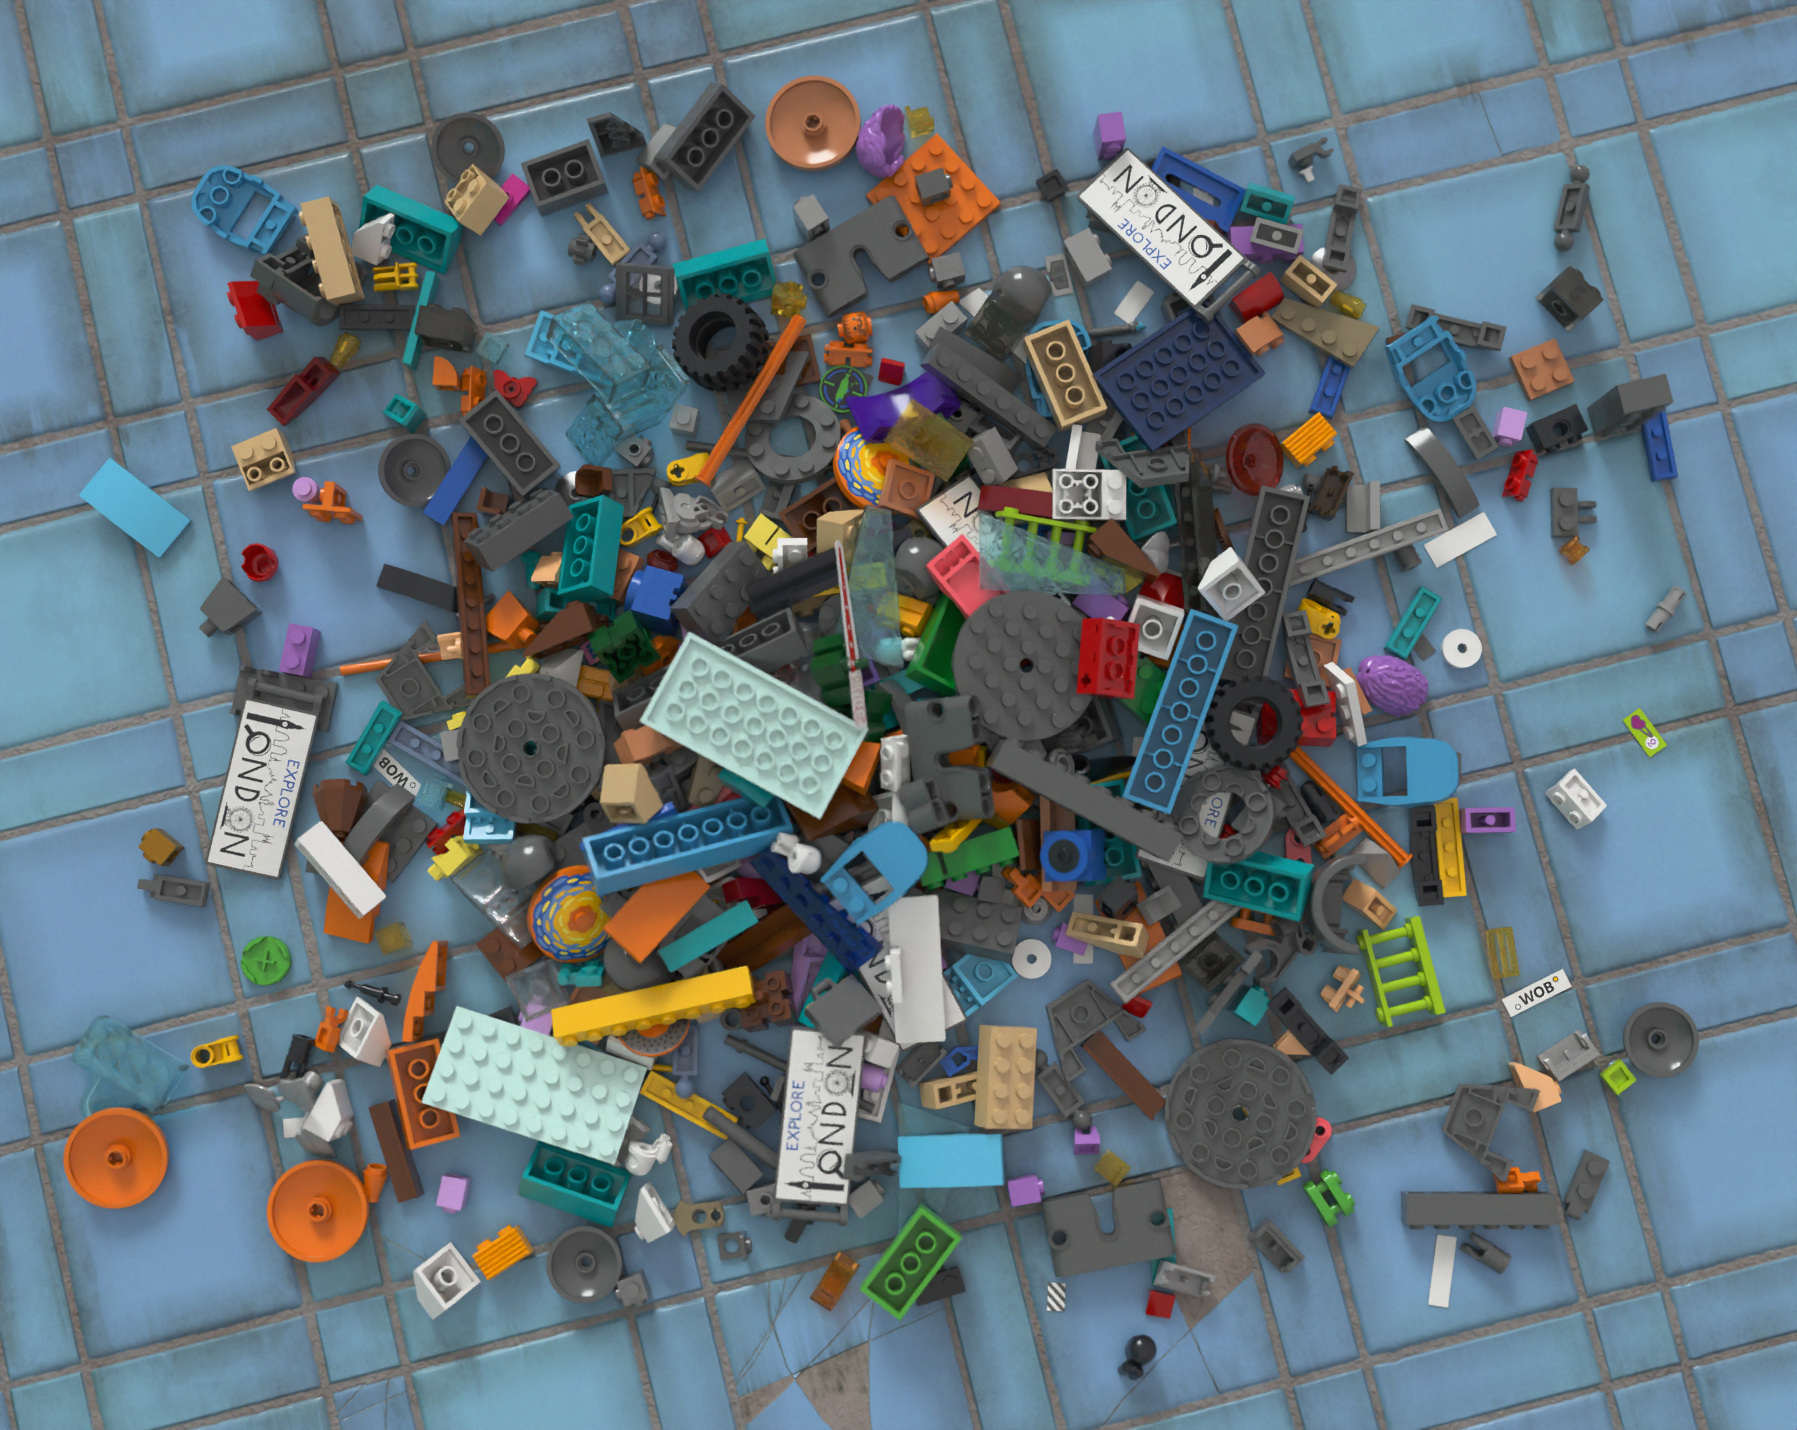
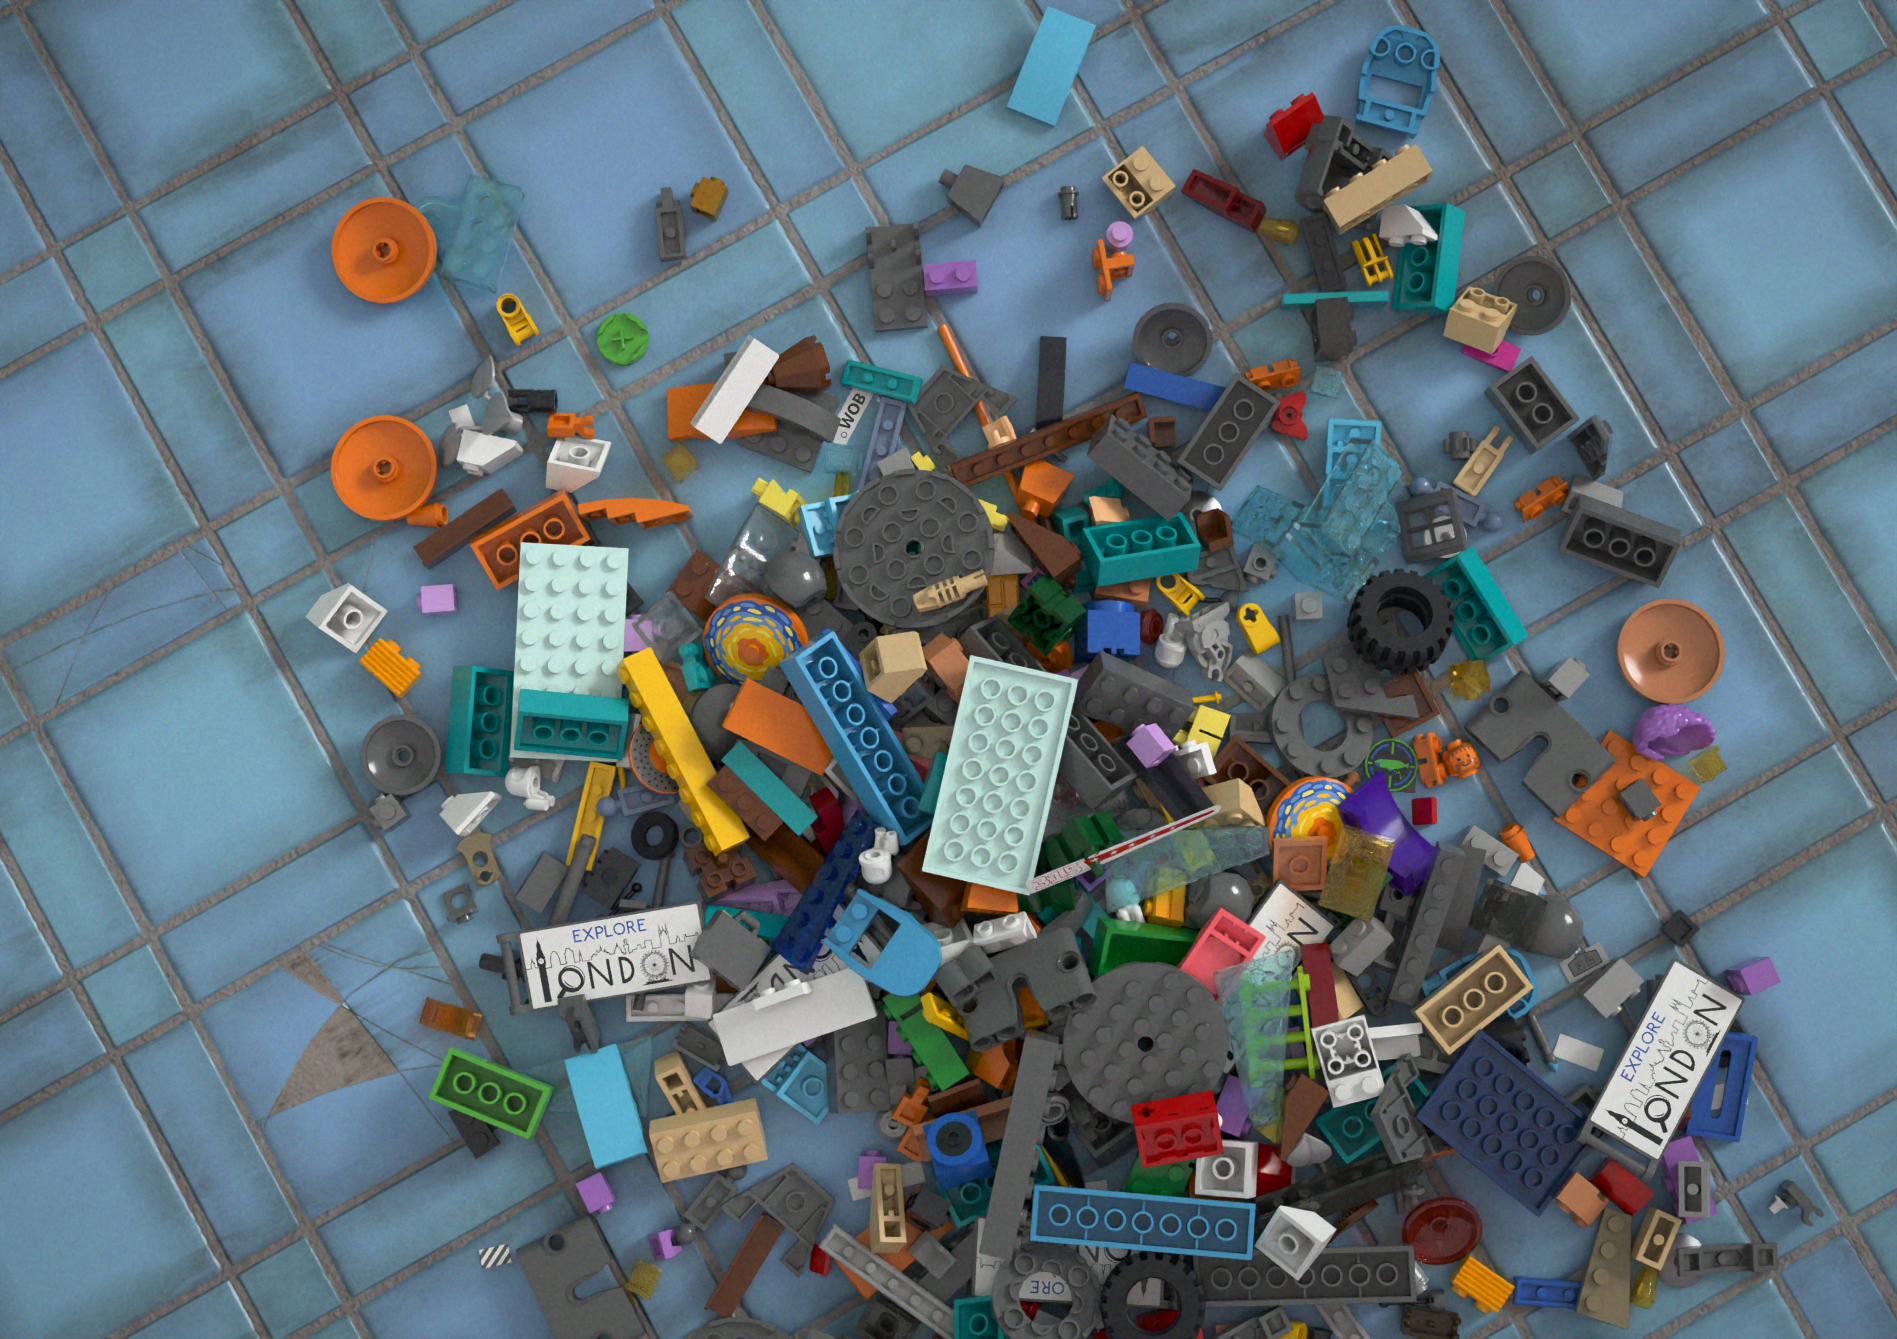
camera: 75 degrees right, 0 degrees up
white flag [205,677,324,880] -> none
red hair [241,543,279,583] -> none
black piece [344,980,401,1006] -> none
teal slope [382,393,427,434] -> none
red hinge [426,808,466,855] -> none
orange brick [433,356,462,392] -> none
orange axle [694,314,806,487] -> none
red slope [697,526,733,559] -> none
flat silver brick [746,1182,782,1217] -> none
light grey brick [849,1177,885,1219] -> none
lavender brick [861,1062,888,1093] -> none
flat silver brick [928,252,966,290] -> none
white piece [1012,939,1051,979] -> none
teal brick [1240,182,1295,225] -> none
none -> teal slope [514,689,629,760]
none -> black tyre [631,811,679,860]
none -> reddish brown plate [706,765,784,841]
none -> tan hinge [913,569,989,613]
none -> dark grey pin [1058,186,1079,221]
none -> lavender brick [1126,723,1176,768]

